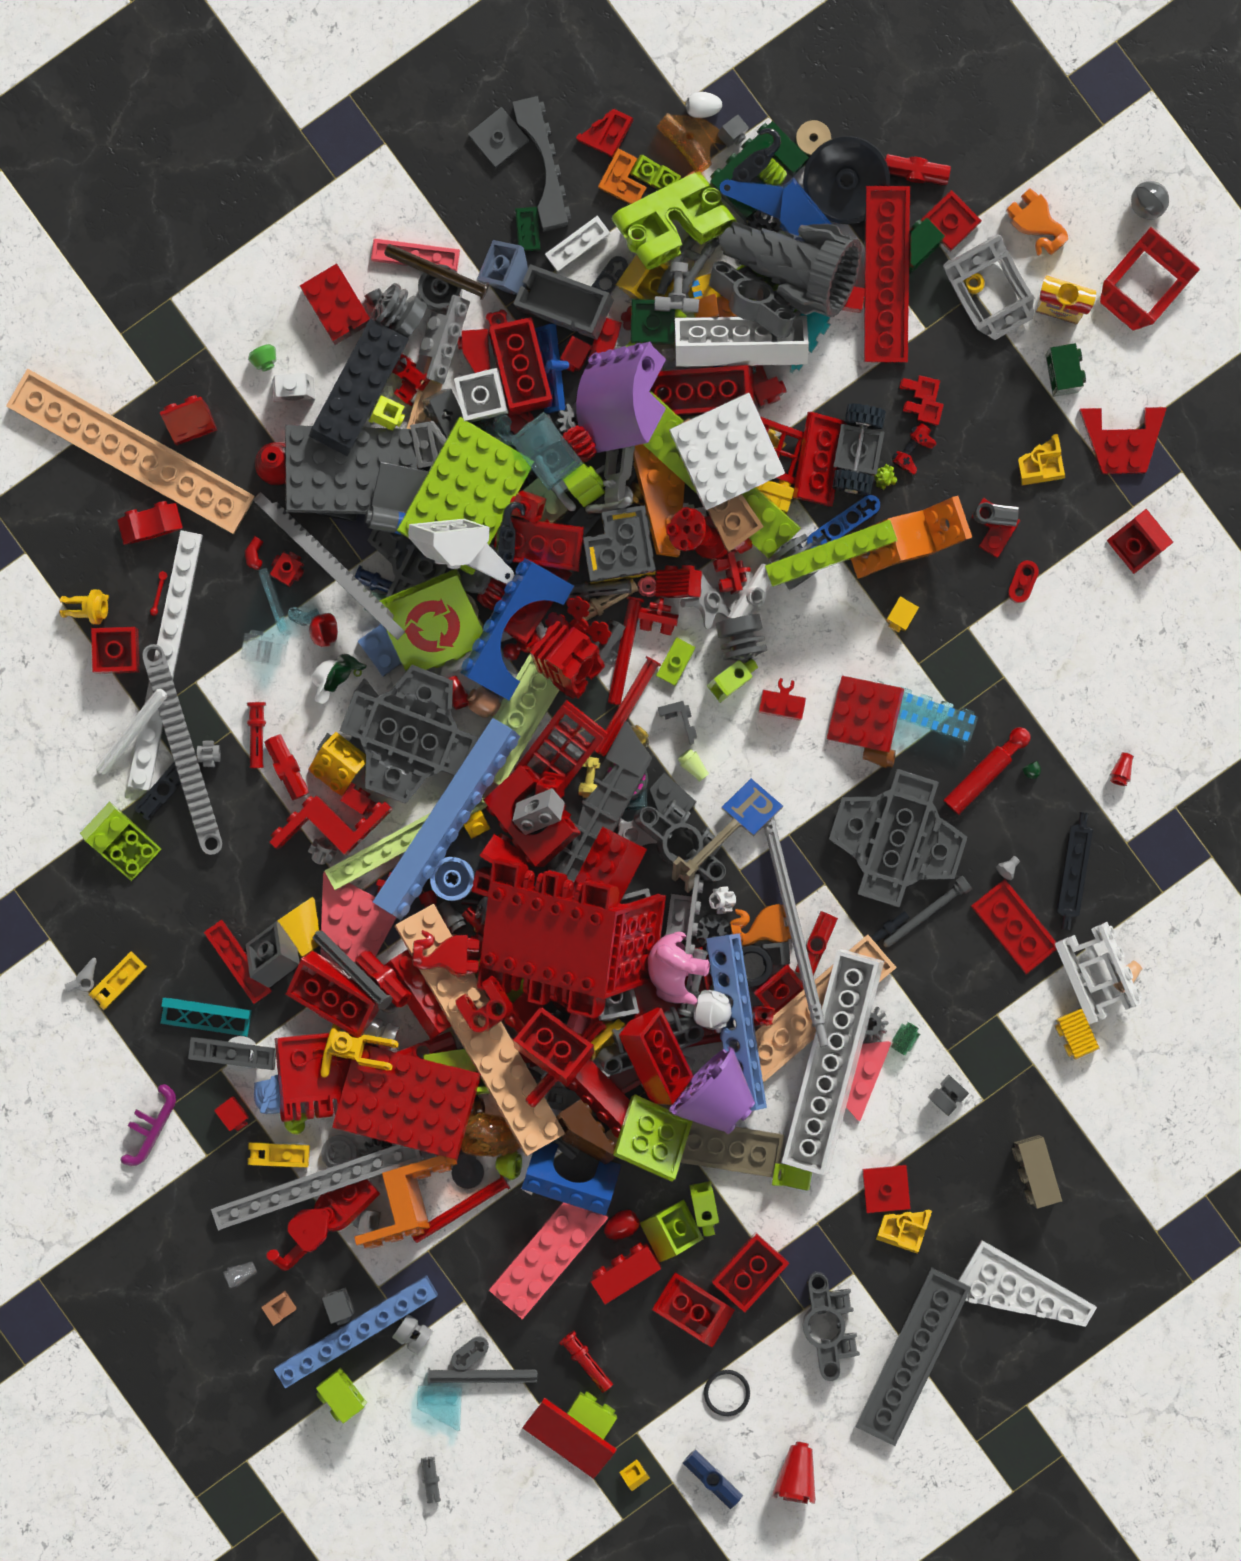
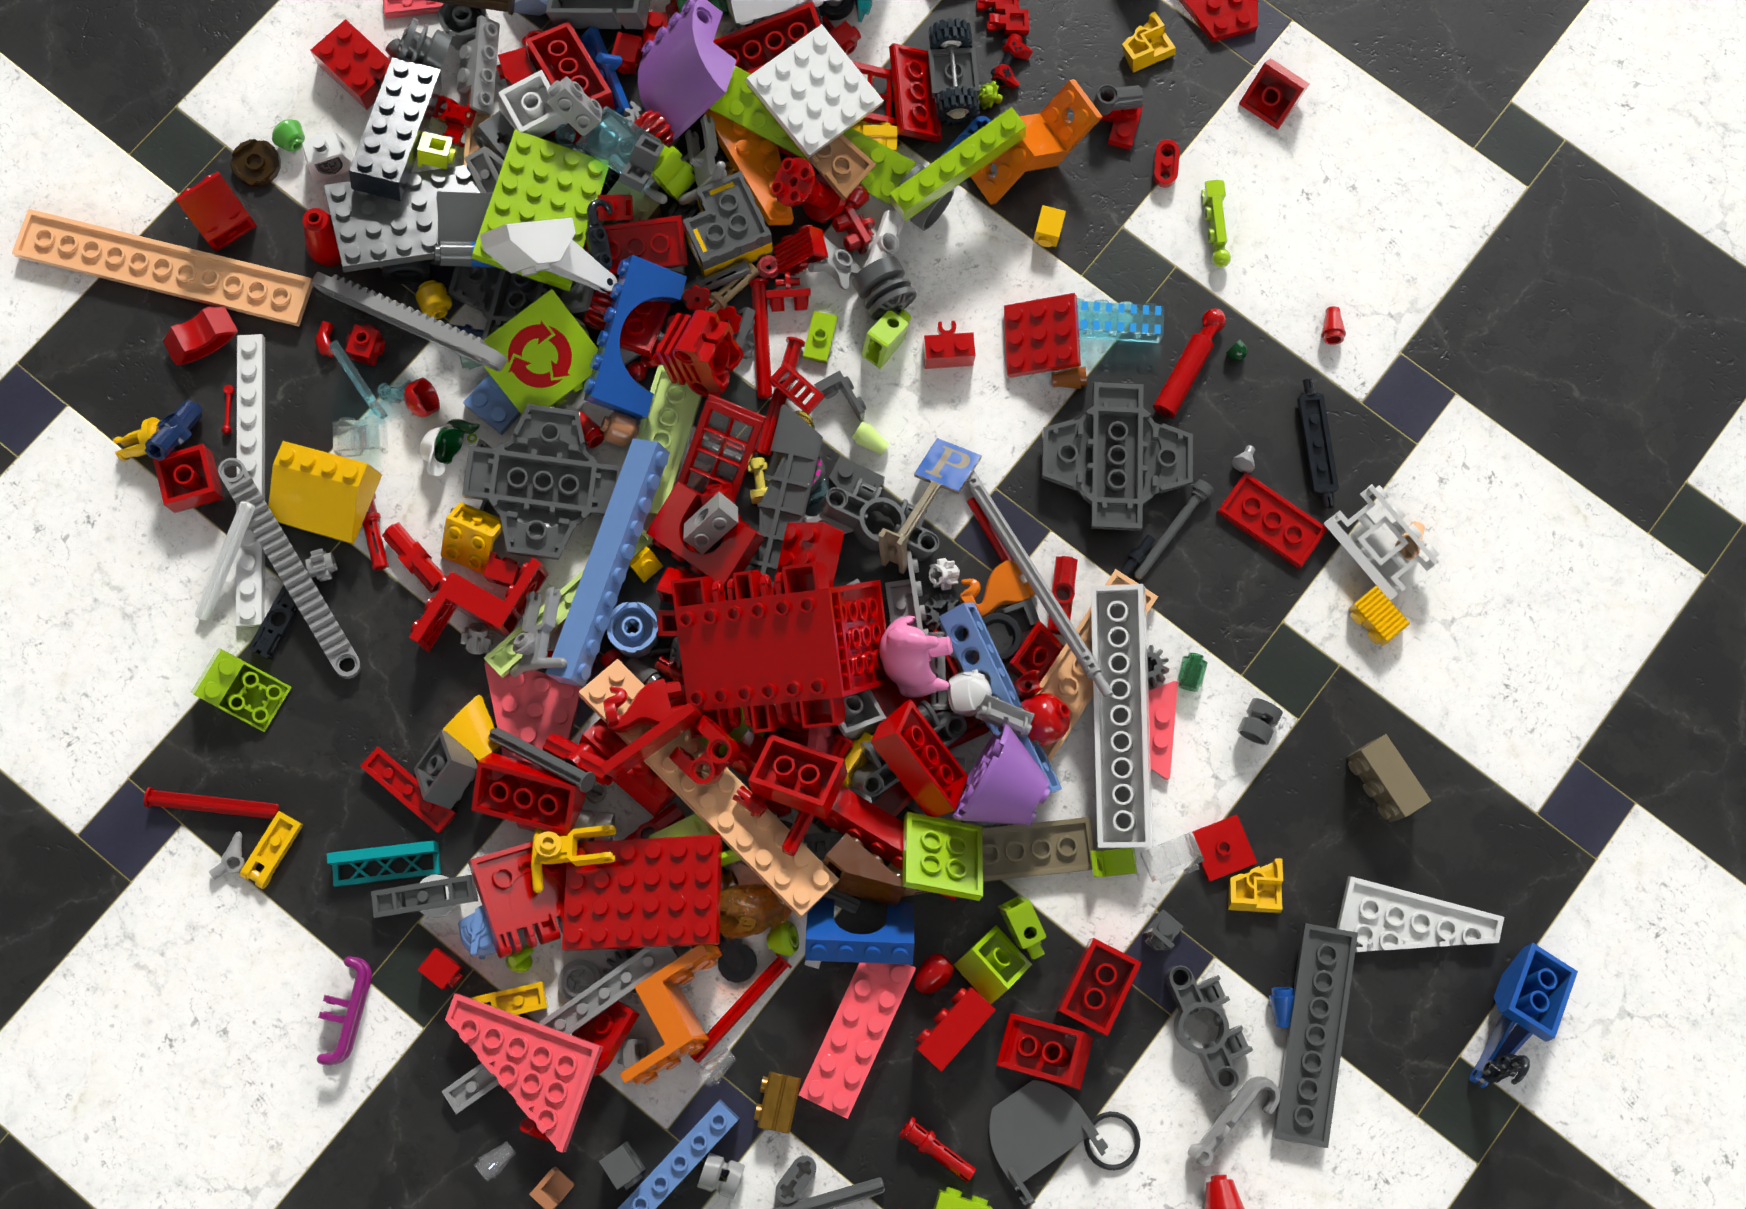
camera: 20 degrees left, 10 degrees down
none -> dark blue piece [144,400,203,461]
none -> red axle [144,787,280,819]
none -> dark brown tile [230,139,281,187]
none -> yellow slope [268,441,382,544]
none -> yellow head [416,280,452,319]
none -> coral wing [445,994,603,1153]
none -> light grey piece [510,587,567,677]
none -> light grey brick [547,76,602,137]
none -> red tile [600,703,703,779]
none -> dark grey slope [618,134,665,192]
none -> clear cone [696,1048,736,1088]
none -> red pin [733,786,768,818]
none -> pearl gold brick [754,1072,801,1134]
none -> red slope [769,362,825,416]
none -> red bar [966,497,1013,563]
none -> light grey hinge [975,694,1035,737]
none -> dark grey piece [989,1080,1108,1205]
none -> red cylinder [1020,693,1070,747]
none -> clear brick [1140,832,1205,884]
none -> dark grey bracket [1142,909,1184,951]
none -> light grey piece [1188,1076,1280,1167]
none -> lime plate [1201,180,1231,268]
none -> blue cone [1269,987,1294,1028]
none -> blue slope [1469,943,1578,1088]

